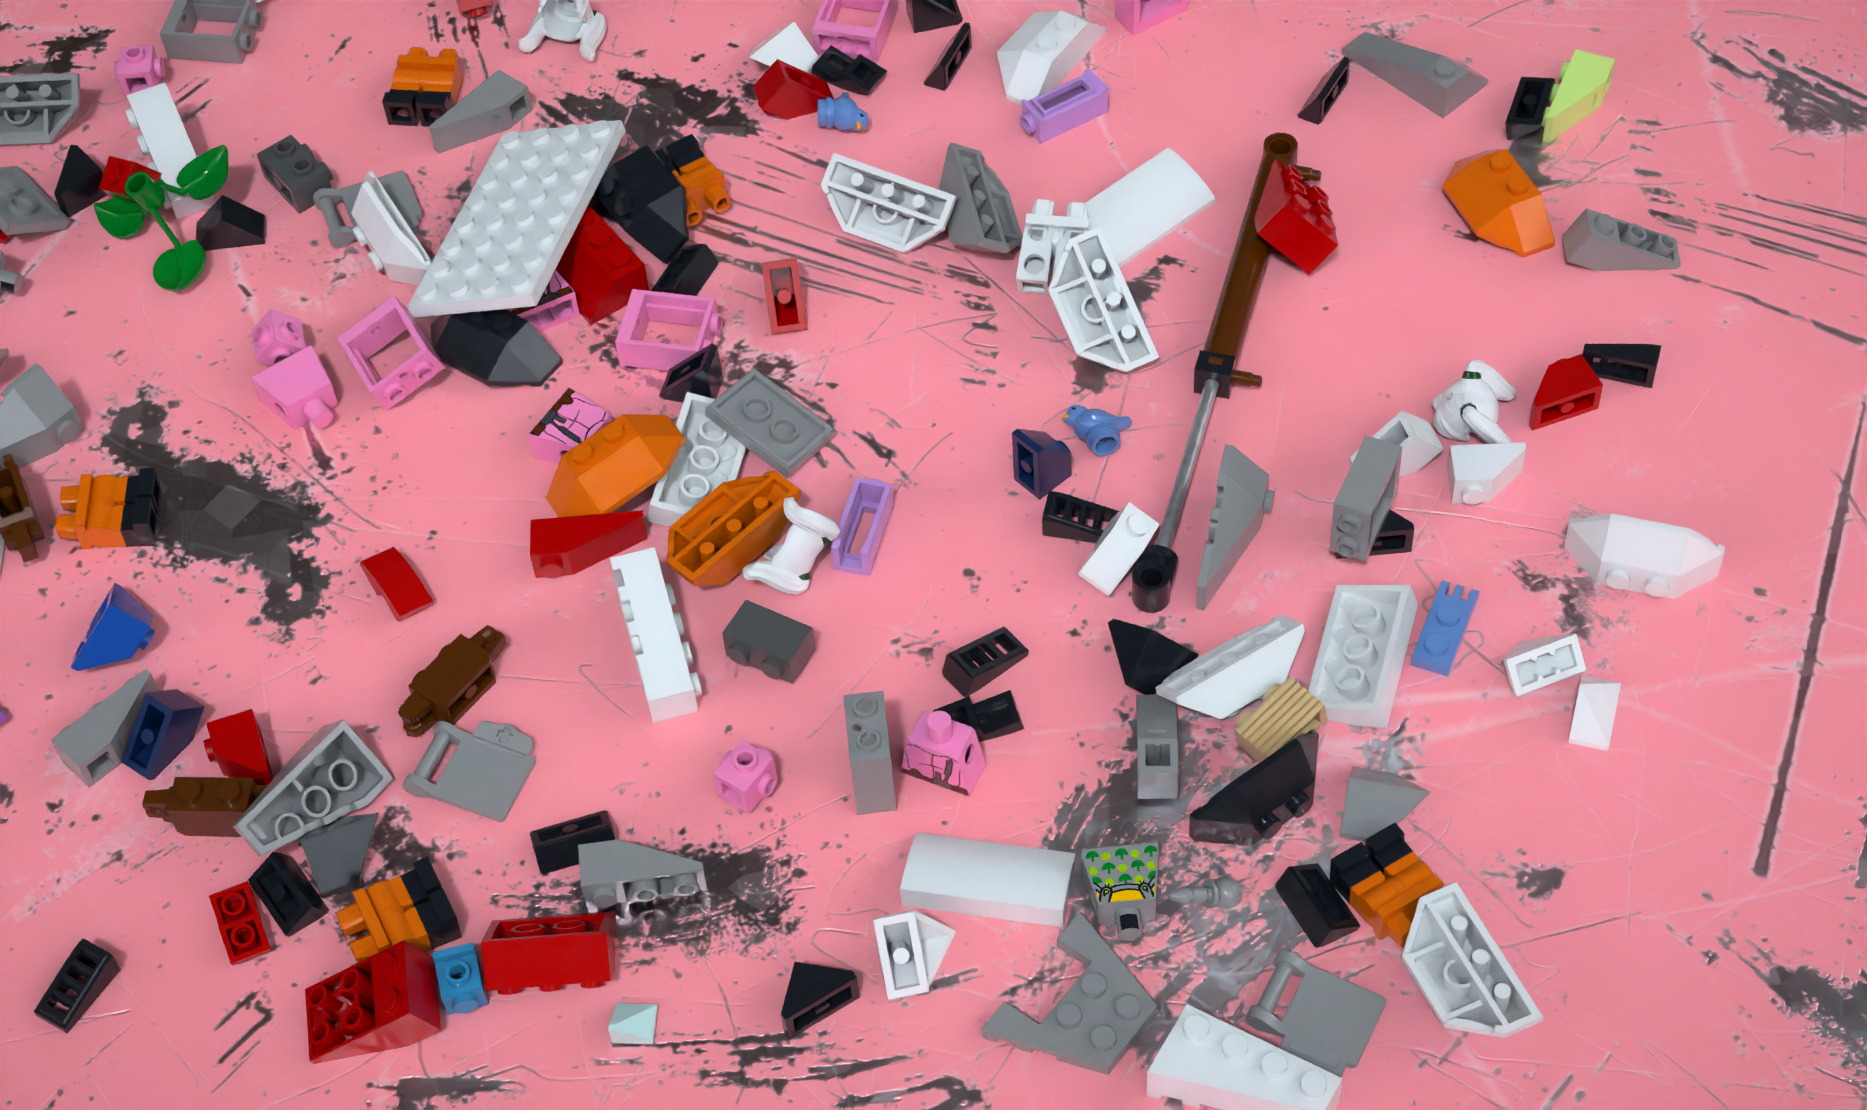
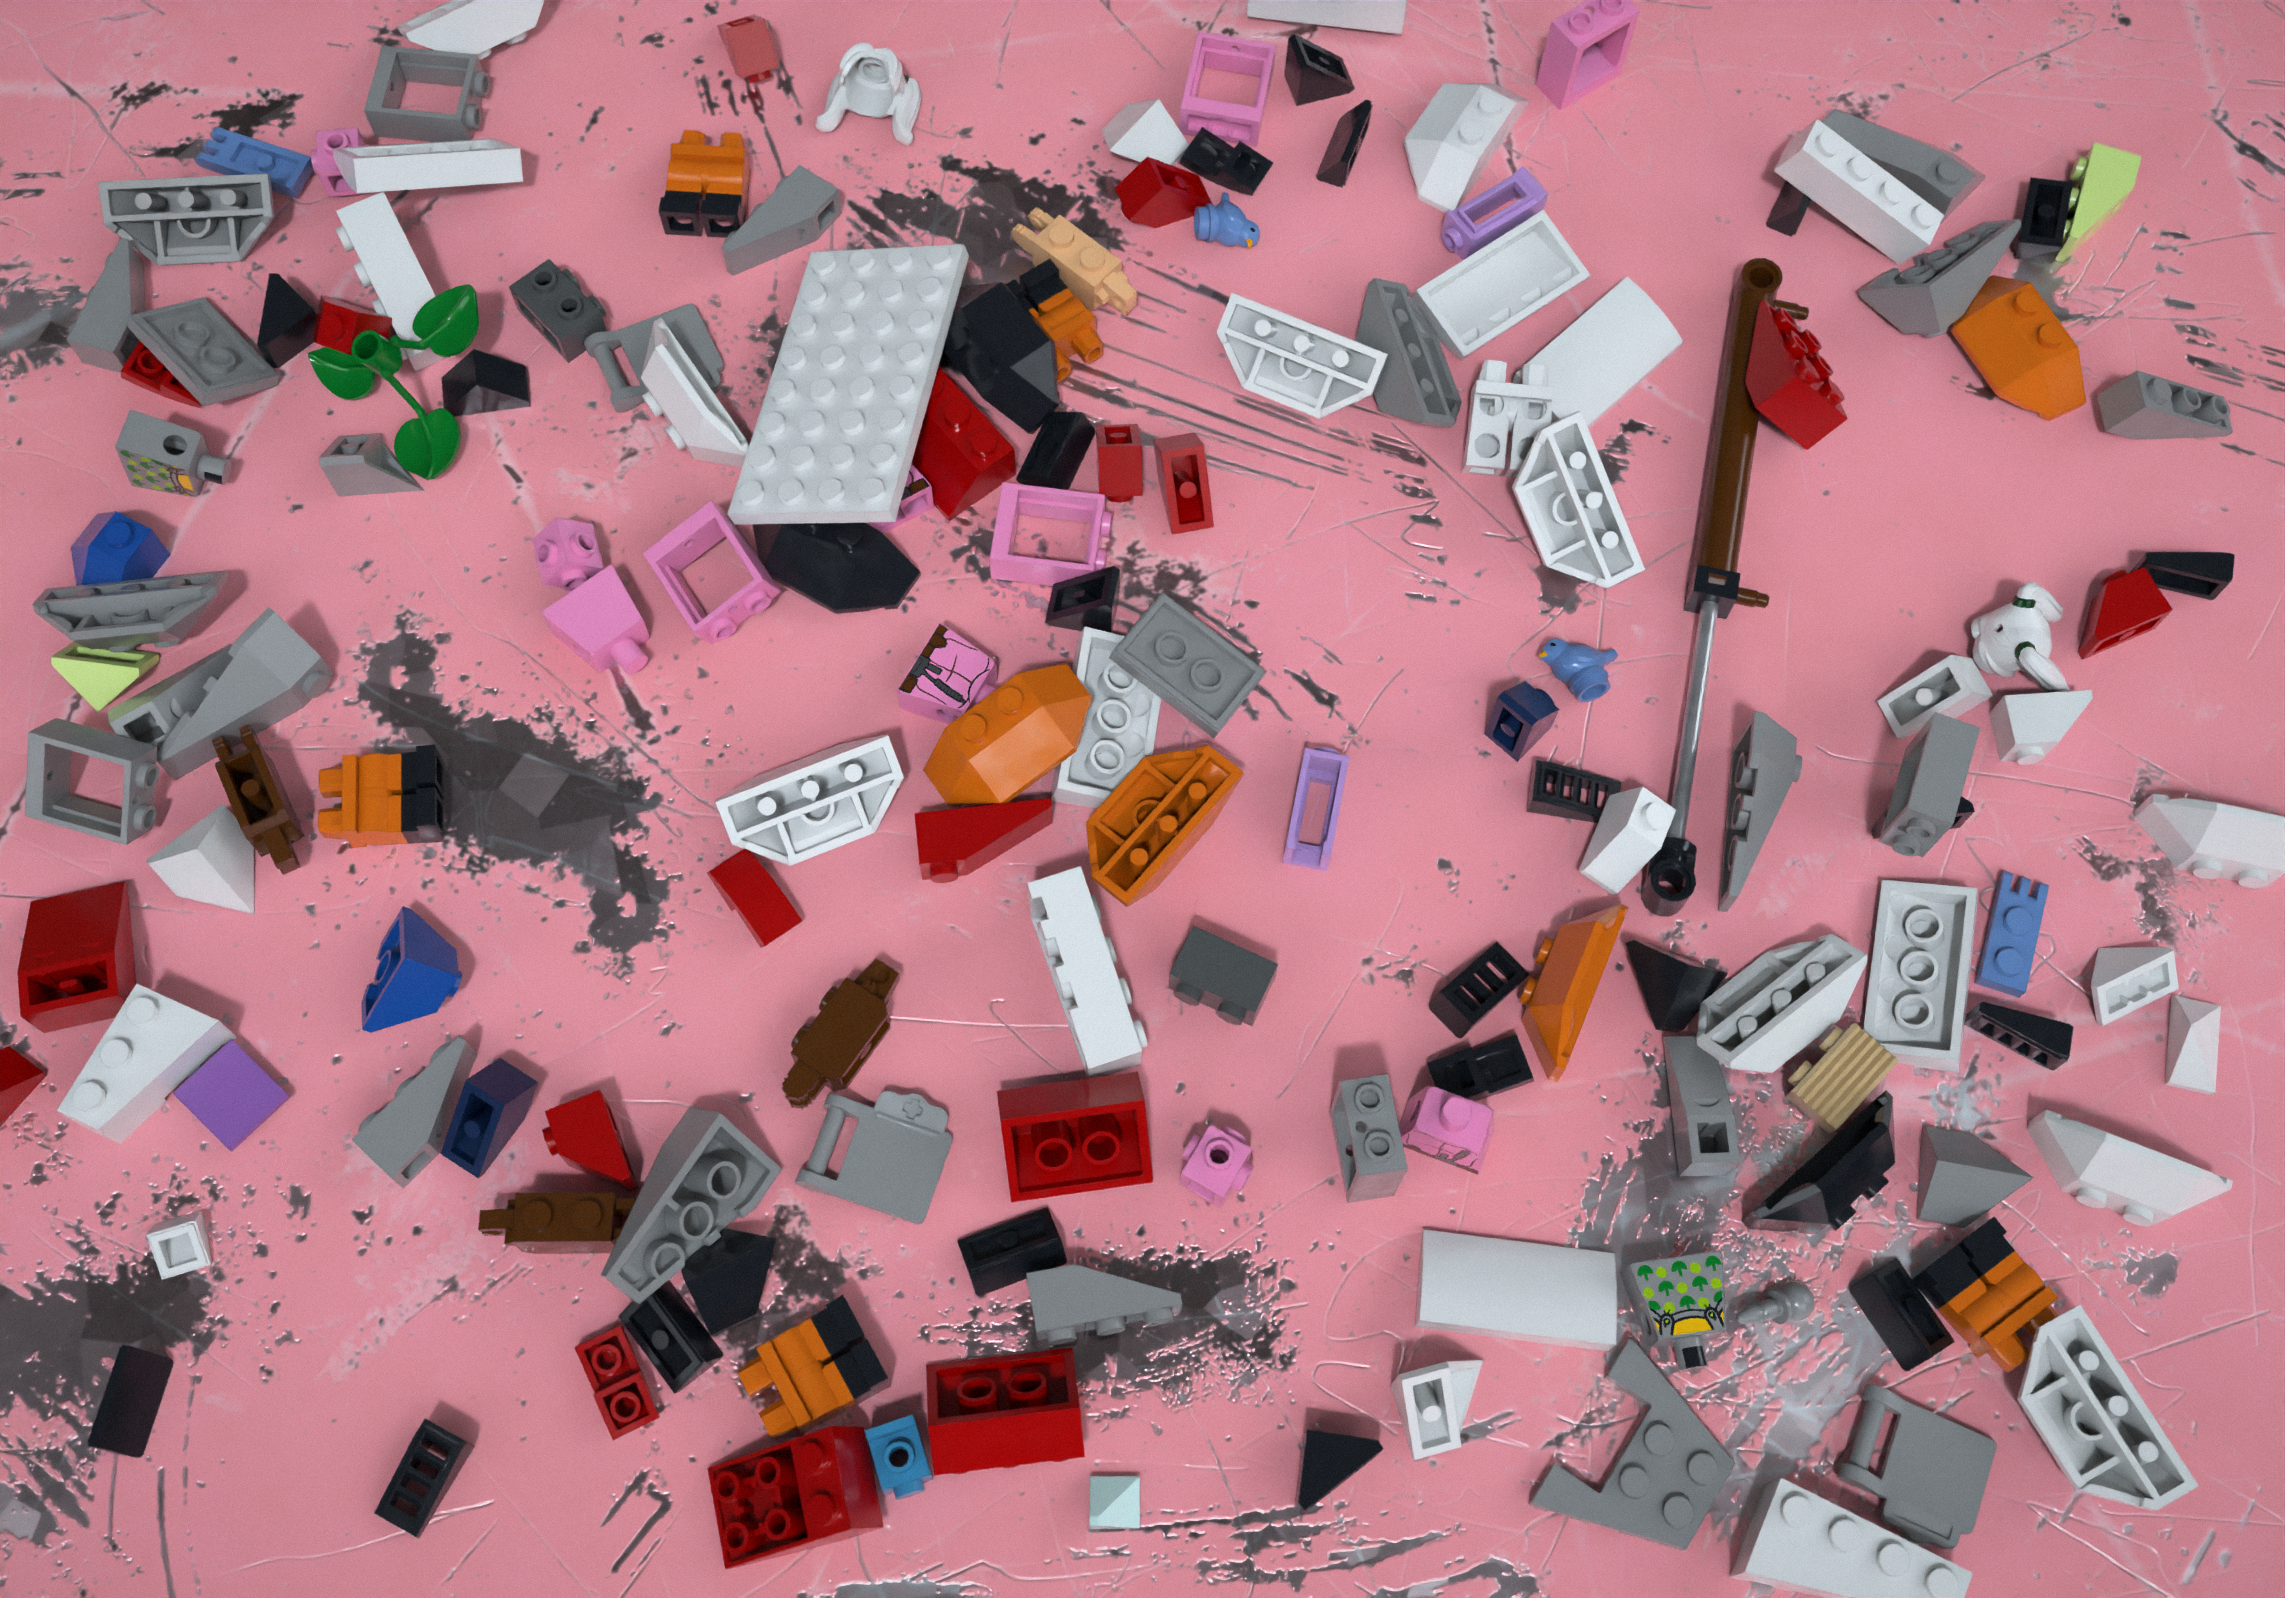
camera: 10 degrees left, 15 degrees up
white hair [742,497,840,595] -> none
none -> medium blue hinge [195,127,313,198]
none -> light grey slope [319,433,425,497]
none -> white slope [332,138,523,193]
none -> white wedge [715,734,904,866]
none -> red slope [997,1072,1153,1202]
none -> light nougat hinge [1010,208,1137,315]
none -> red slope [1096,424,1142,502]
none -> white slope [1410,210,1591,360]
none -> orange wedge [1519,904,1629,1083]
none -> white brick [1774,119,1944,265]
none -> light grey wedge [1859,219,2022,338]
none -> black slope [1965,1001,2074,1071]
none -> white wedge [2027,1109,2233,1226]

